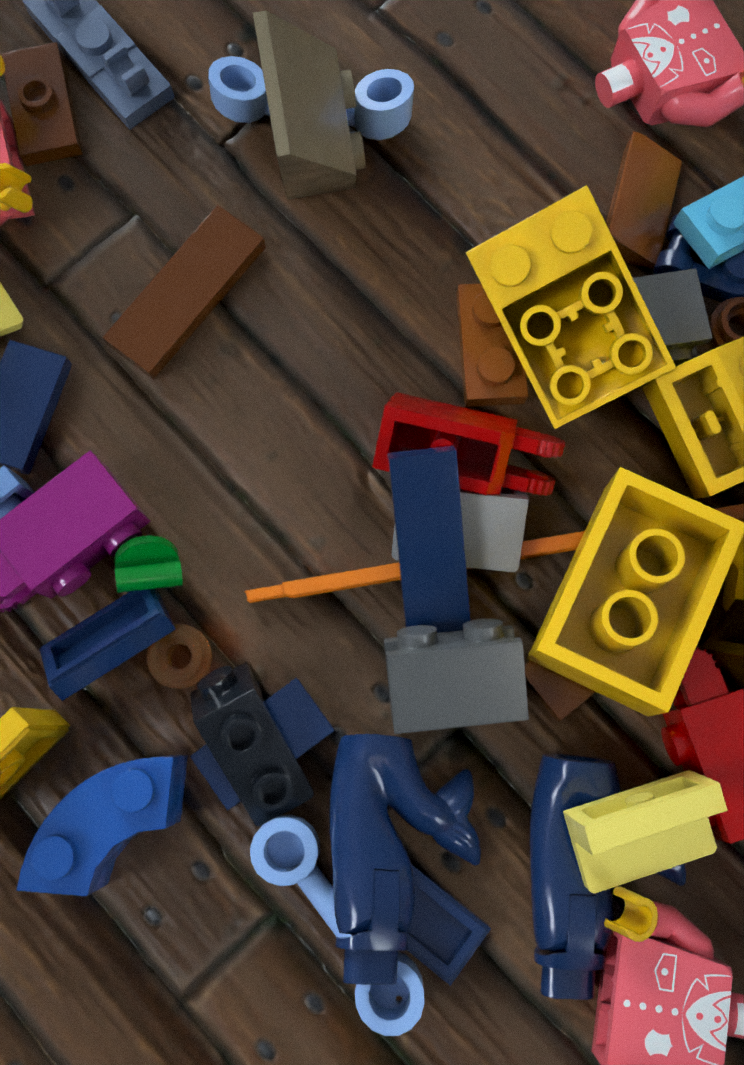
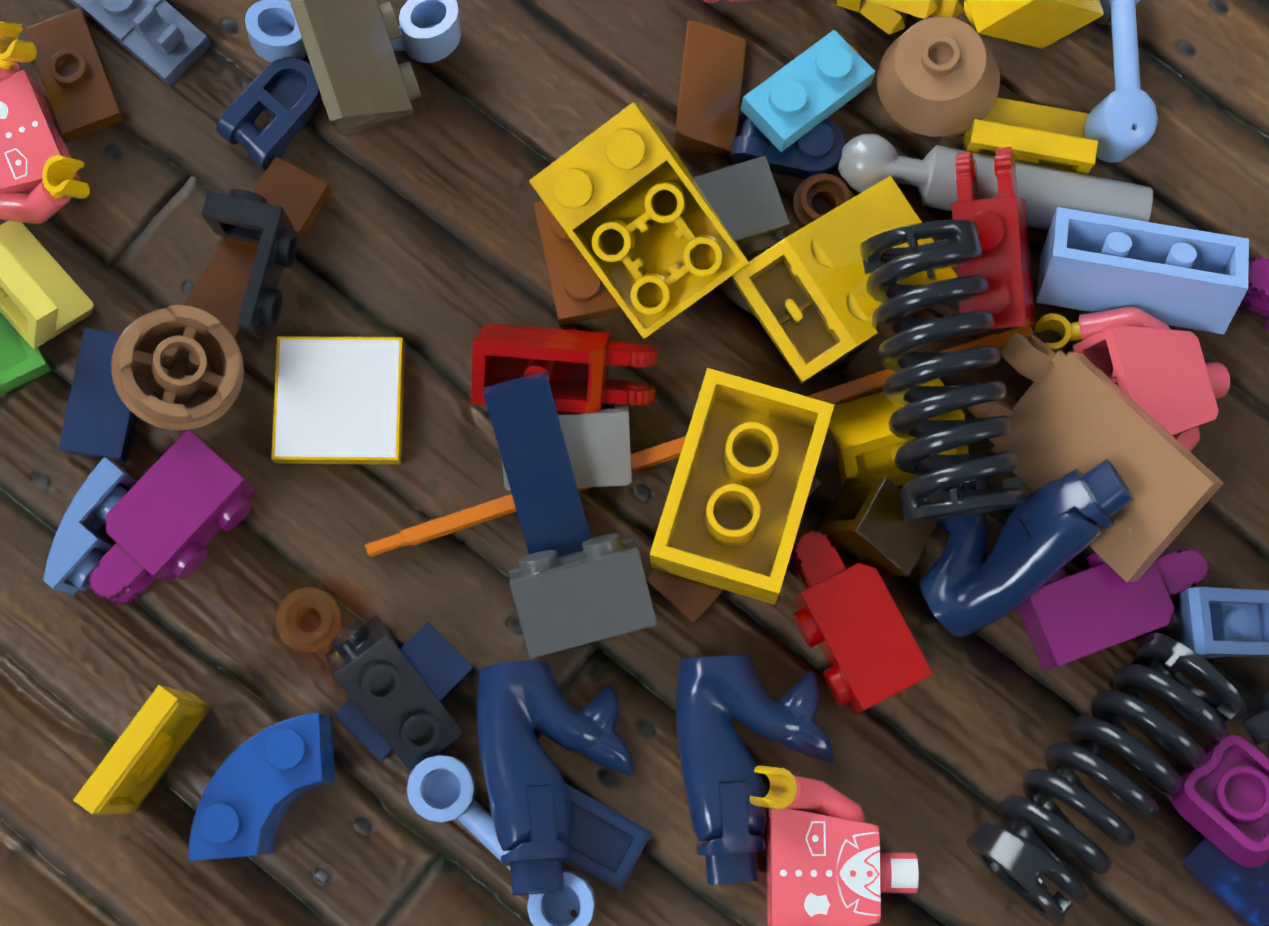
camera: 10 degrees left, 0 degrees up
dark blue tile [39,589,176,701] -> none
green plate [114,535,183,593] -> none
light yellow panel [563,770,728,893] -> none
none -> medium nougat cone [111,305,244,430]
none -> black bracket [201,189,298,343]
none -> dark blue plate [216,57,322,171]
none -> white tile [271,336,405,464]

